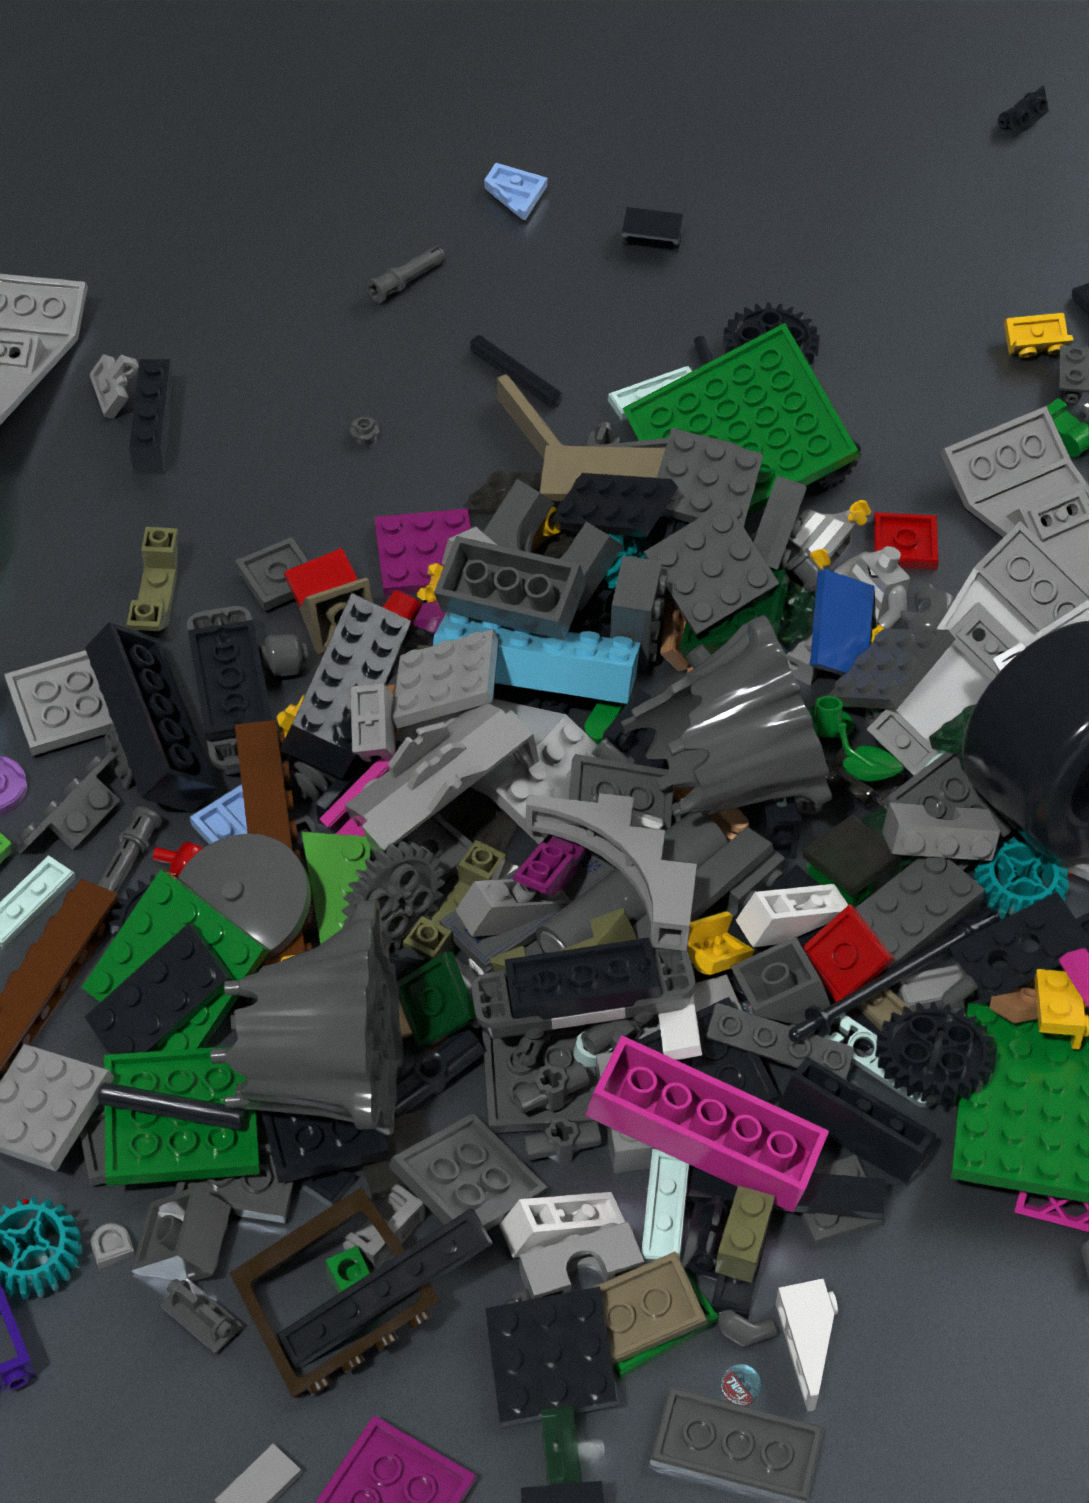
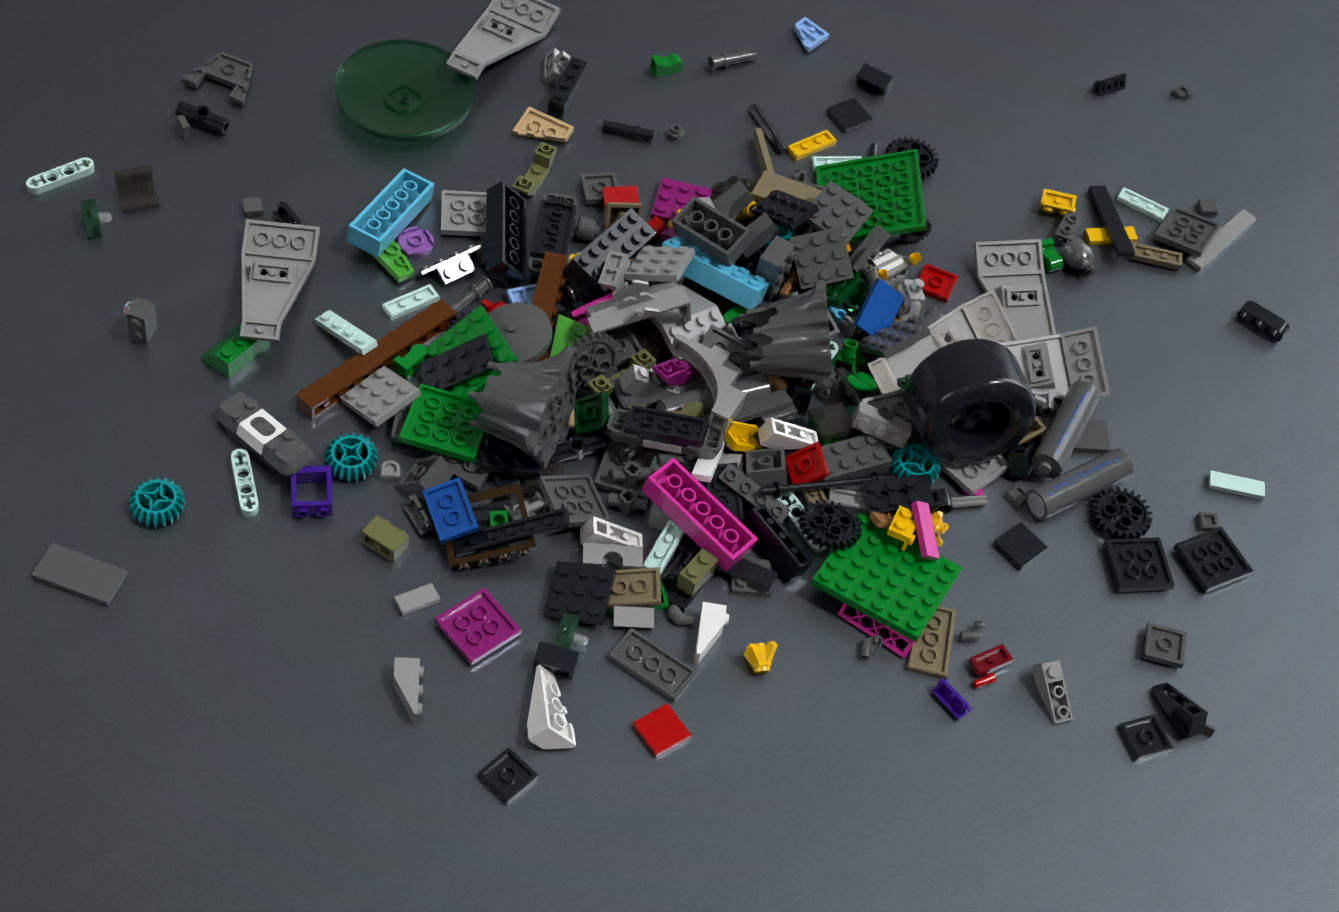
camera: 10 degrees right, 0 degrees up
black axle [98,1082,245,1130] -> none
clear light blue tile [721,1364,761,1406] -> none
dark grey arm [941,974,978,1019] -> none
none -> olive brick [362,515,409,563]
none -> green leg [393,344,427,380]
none -> blue plate [422,477,479,544]
none -> tan wing [512,107,574,143]
none -> black pin [602,120,654,141]
none -> light grey tile [613,606,654,629]
none -> green leg [650,53,684,78]
none -> yellow rock [743,641,778,674]
none -> yellow tile [787,130,837,161]
none -> black tile [827,98,873,133]

